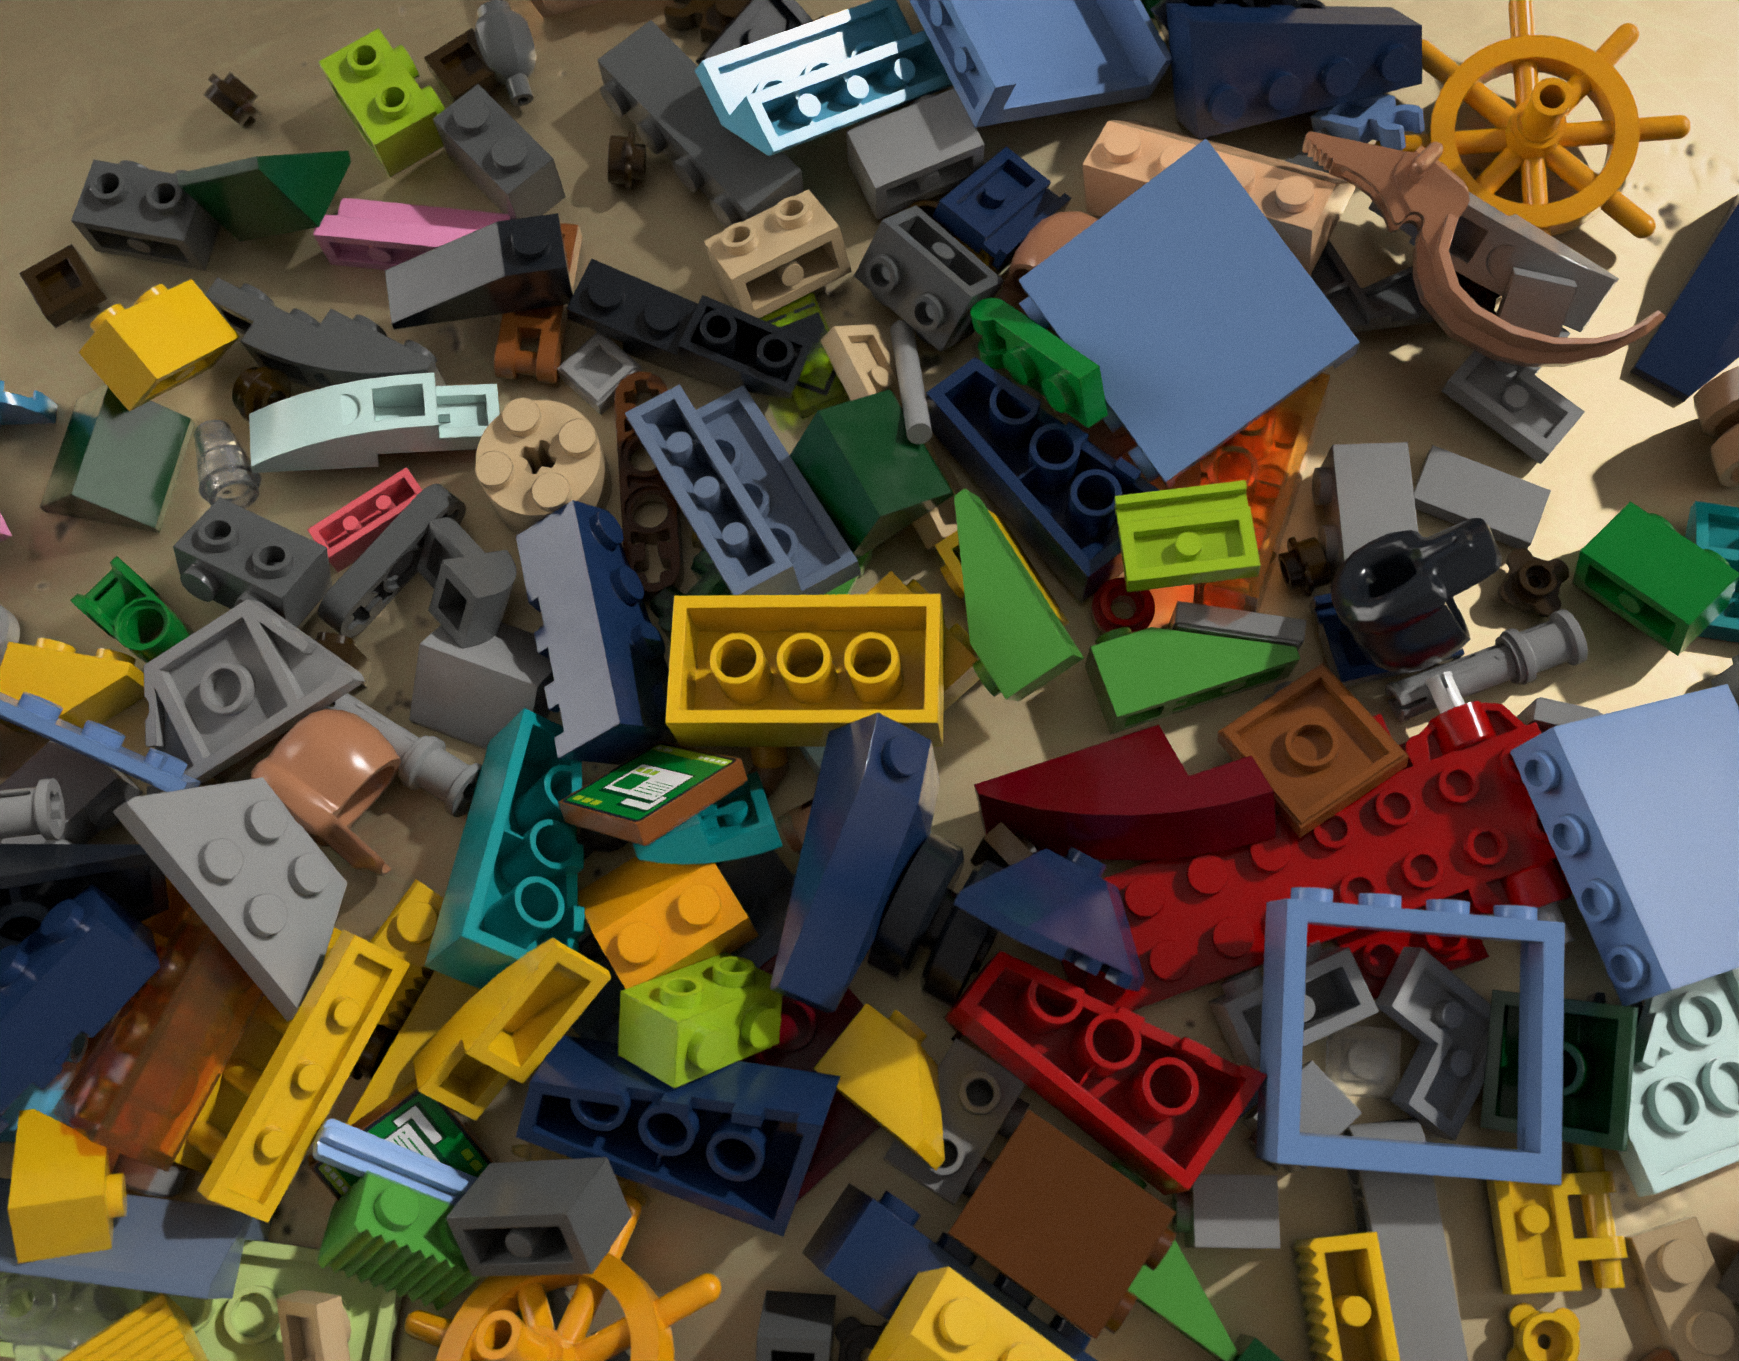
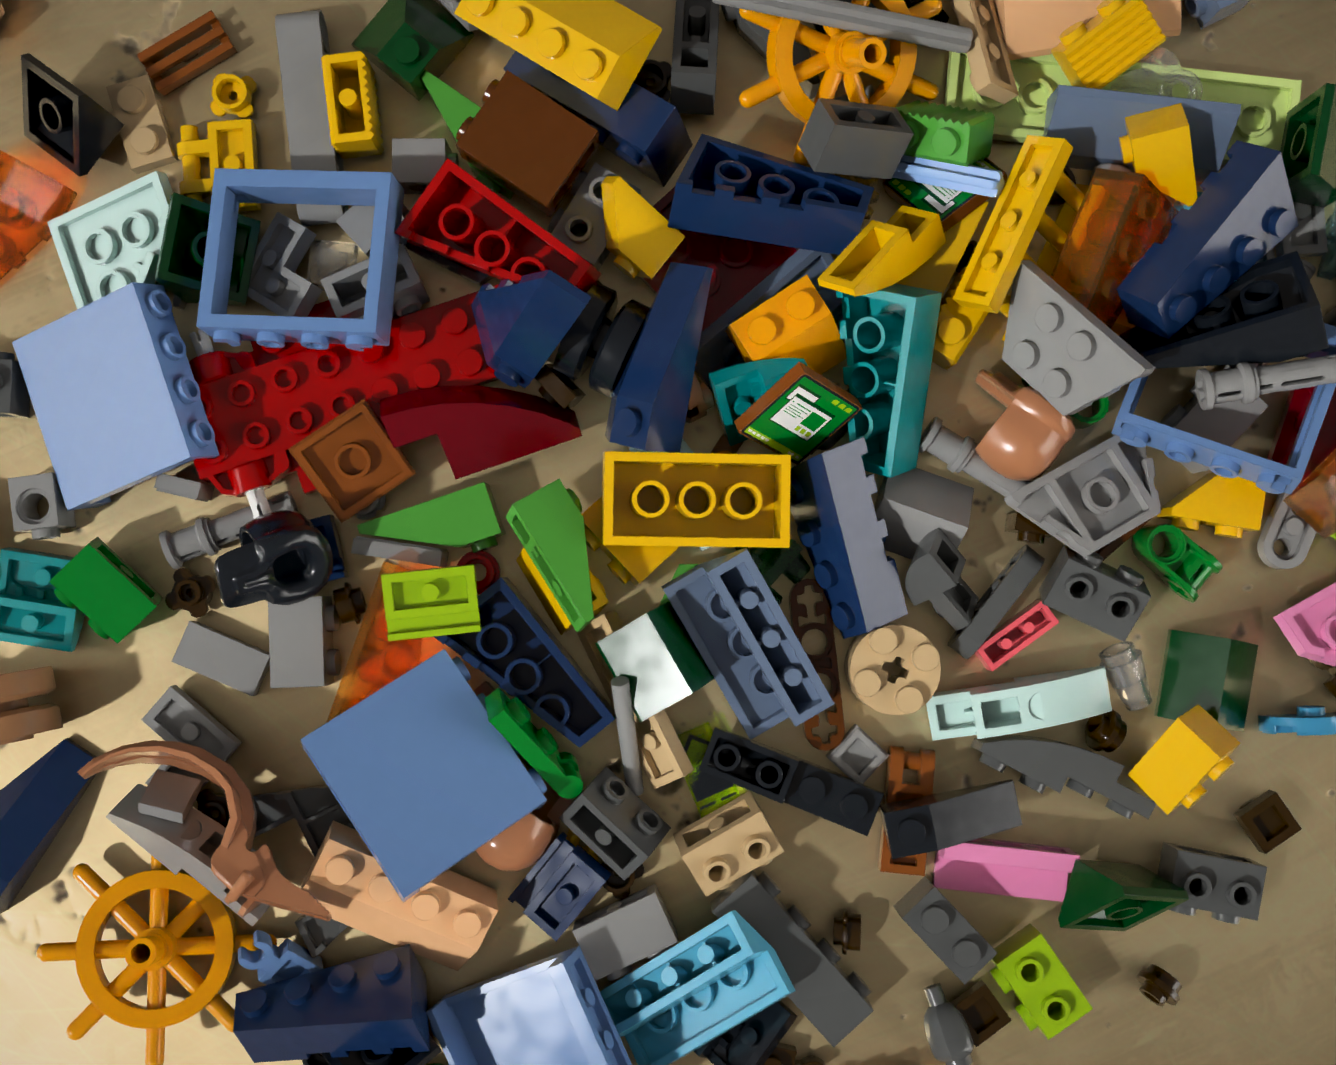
camera: 175 degrees right, 15 degrees up
lime brick [618,952,782,1088] -> none

